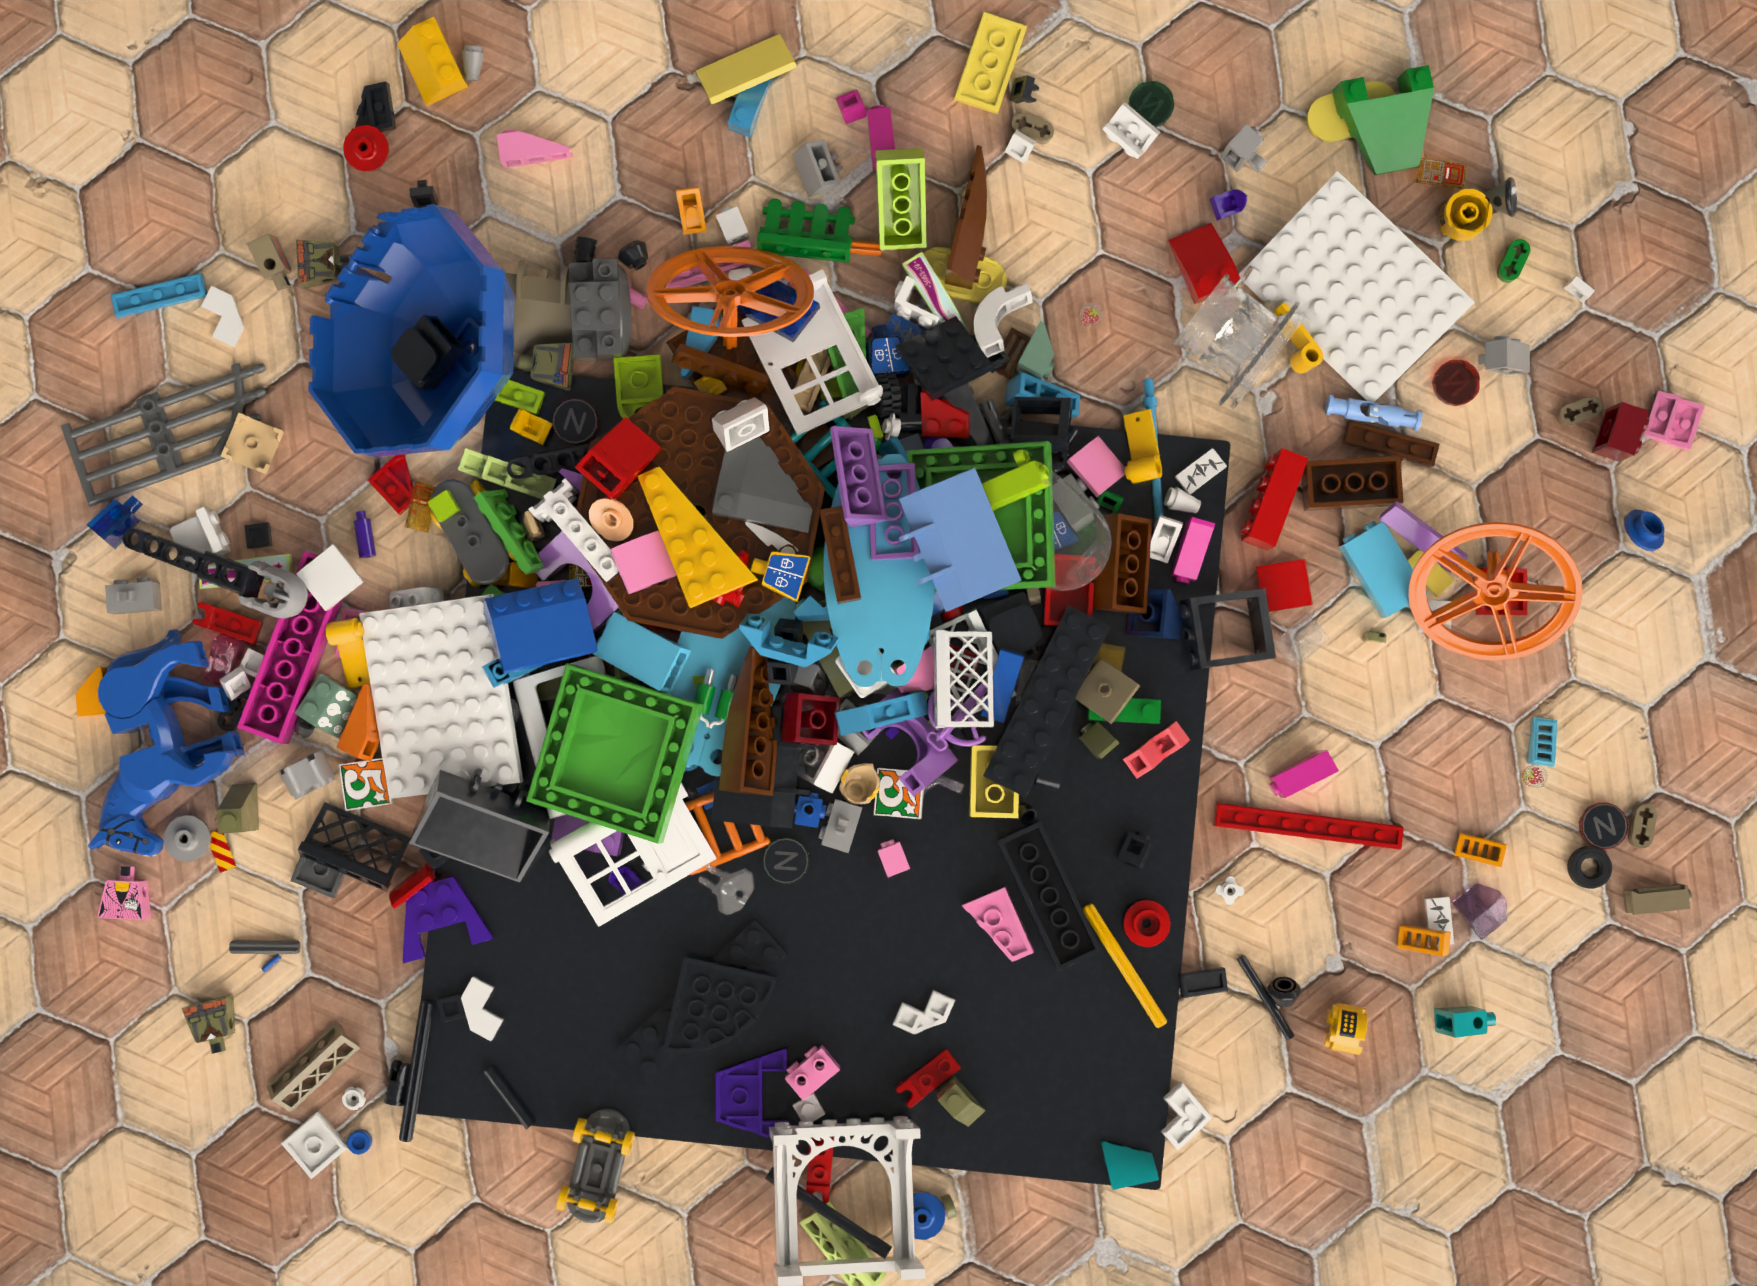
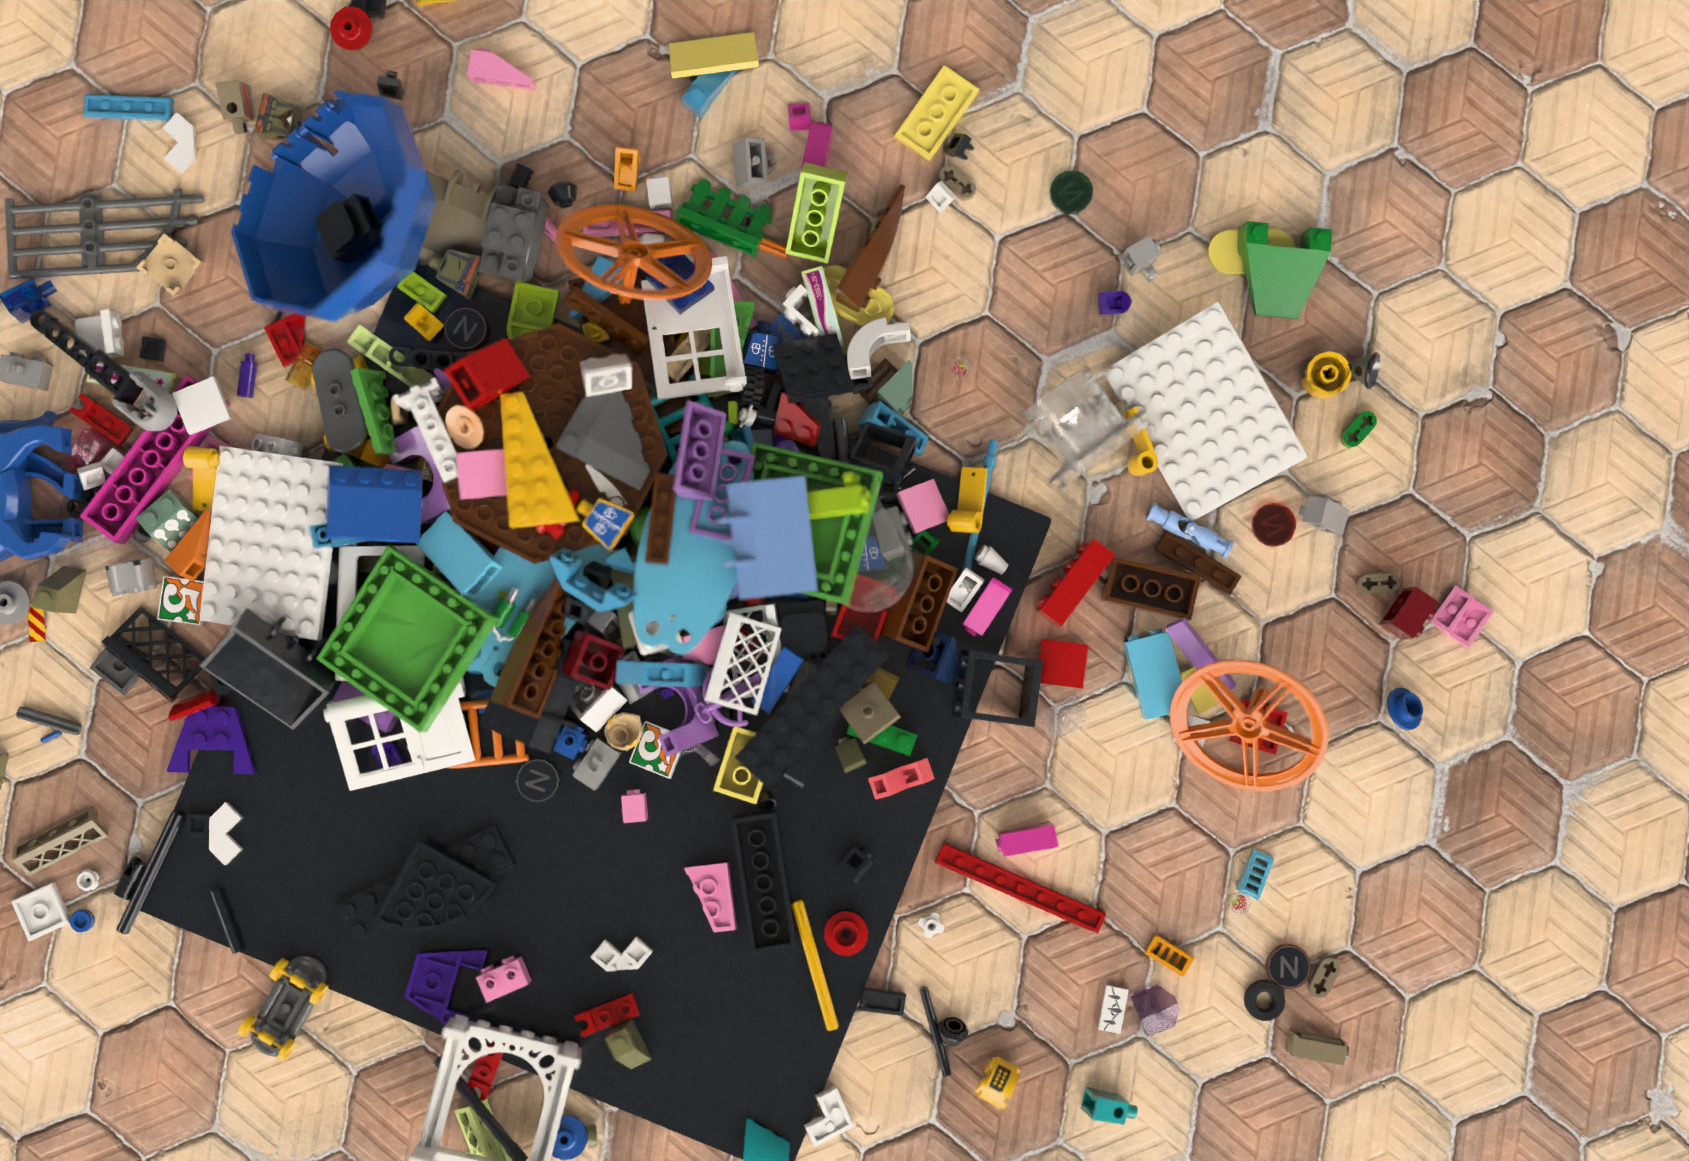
camera: 20 degrees right, 0 degrees up
lime tile [427,490,461,522] -> none
clear hinge [698,863,755,915] -> none
white plate [793,1092,825,1121] -> none
white bracket [1102,102,1160,159] -> none
red slope [1168,223,1242,305] -> none
white tile [1175,448,1227,494] -> none
olive tile [1363,631,1387,643] -> none
light orange slope [1397,924,1451,957] -> none
clear yellow tile [1416,158,1467,189] -> none
white tile [1564,276,1595,303] -> none

